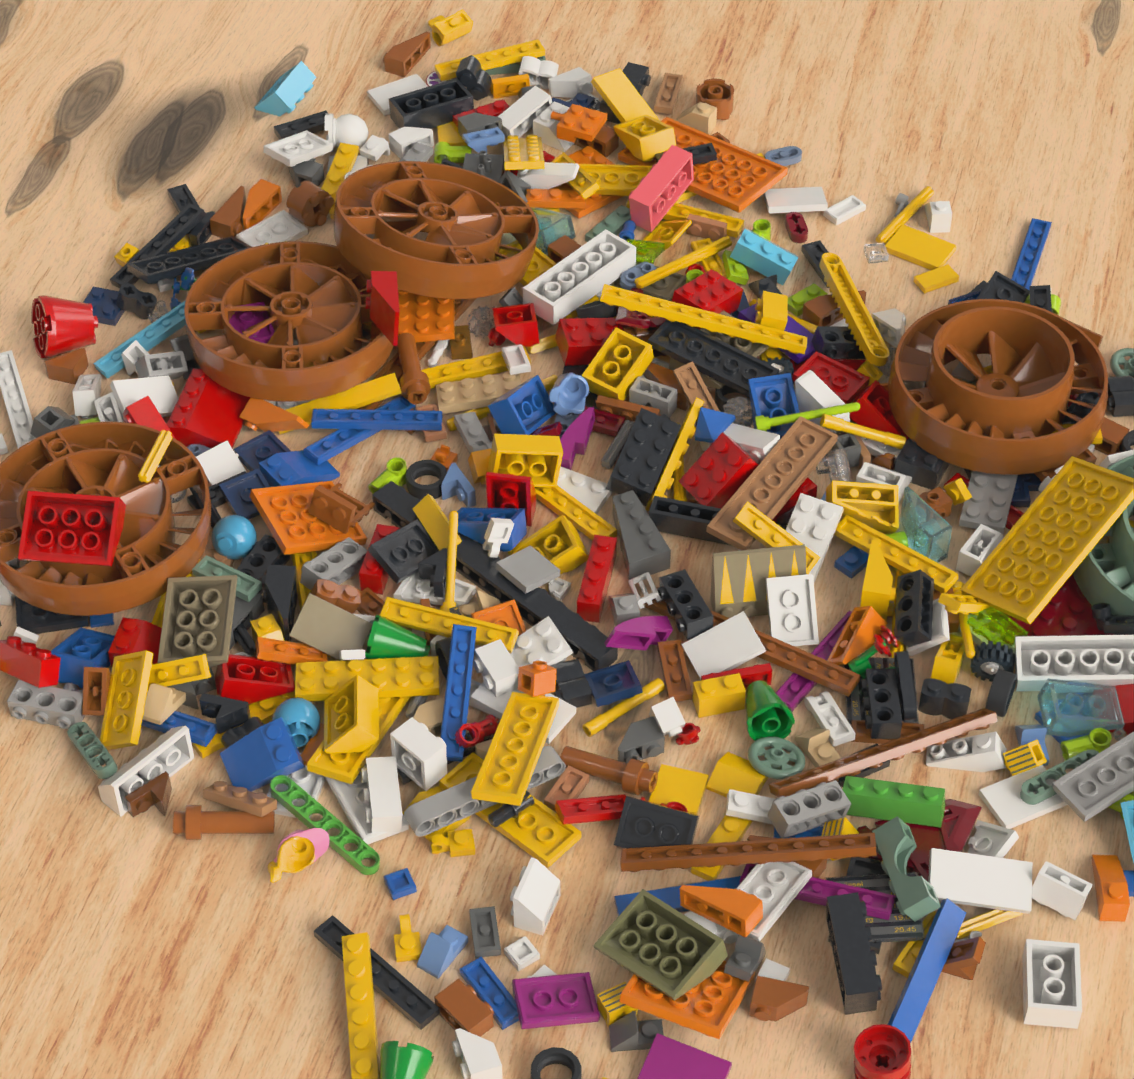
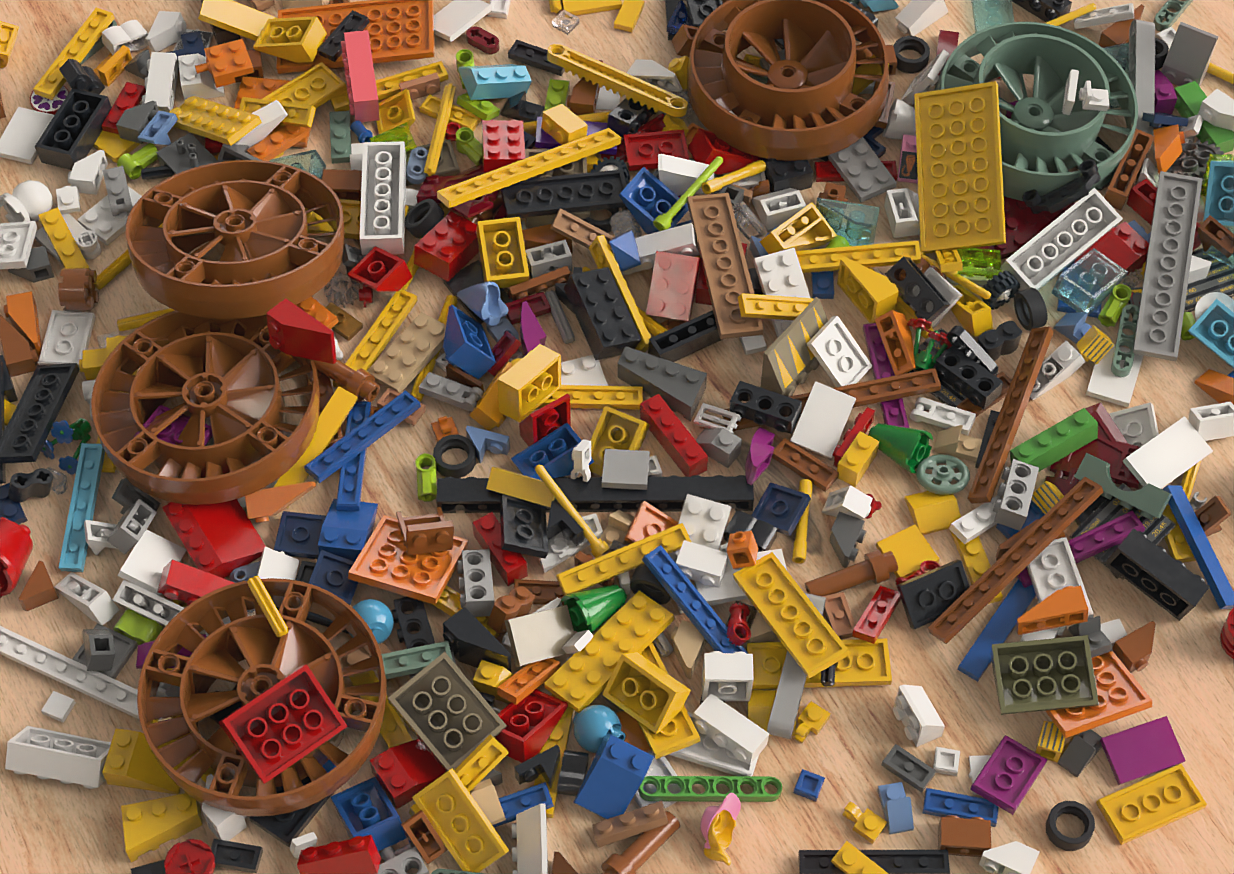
camera: 45 degrees left, 10 degrees up
white tile [501,344,531,375] -> none
yellow plate [943,478,972,506] -> none

